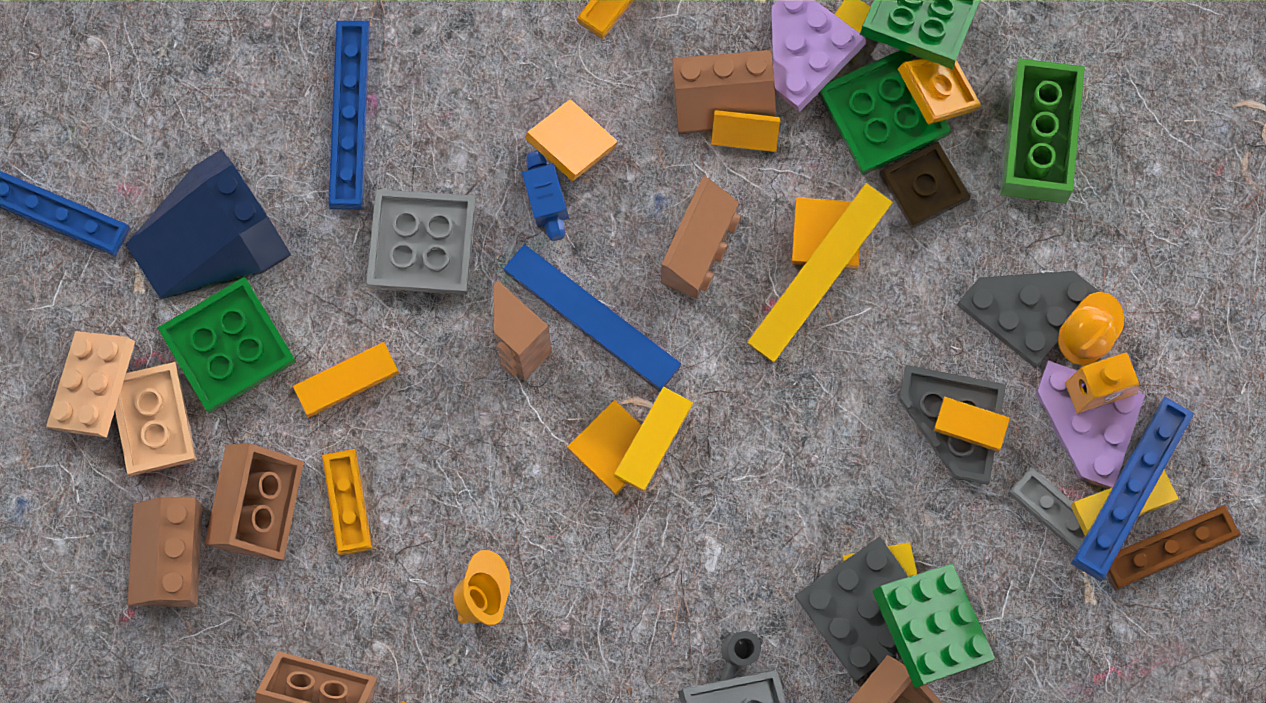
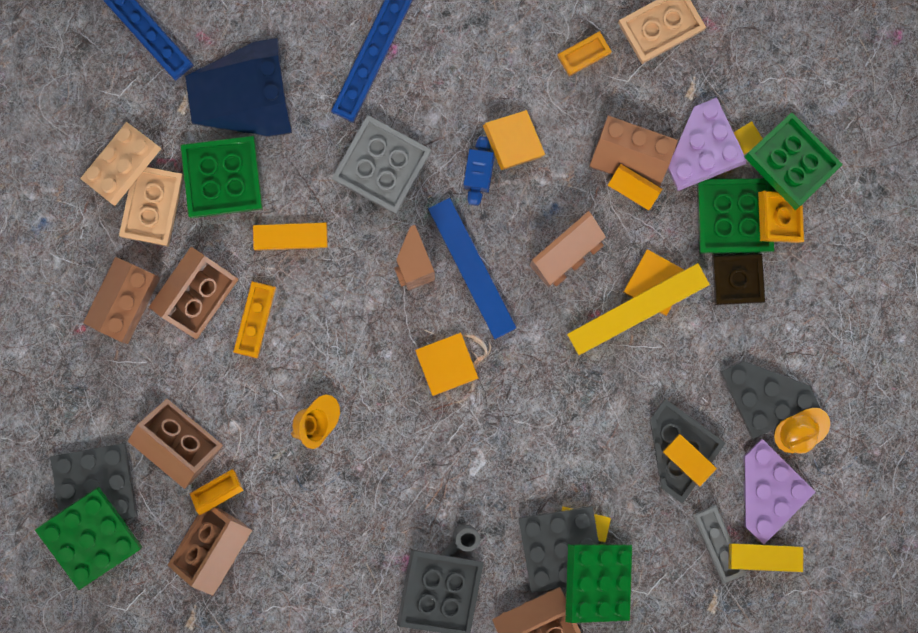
camera: 20 degrees right, 10 degrees up
yellow tile [614,386,693,492] -> none
bright green brick [1000,58,1085,204] -> none
light orange torso [1065,353,1140,414] -> none
blue tile [1071,396,1194,582] -> none
dark orange tile [1107,505,1241,591] -> none

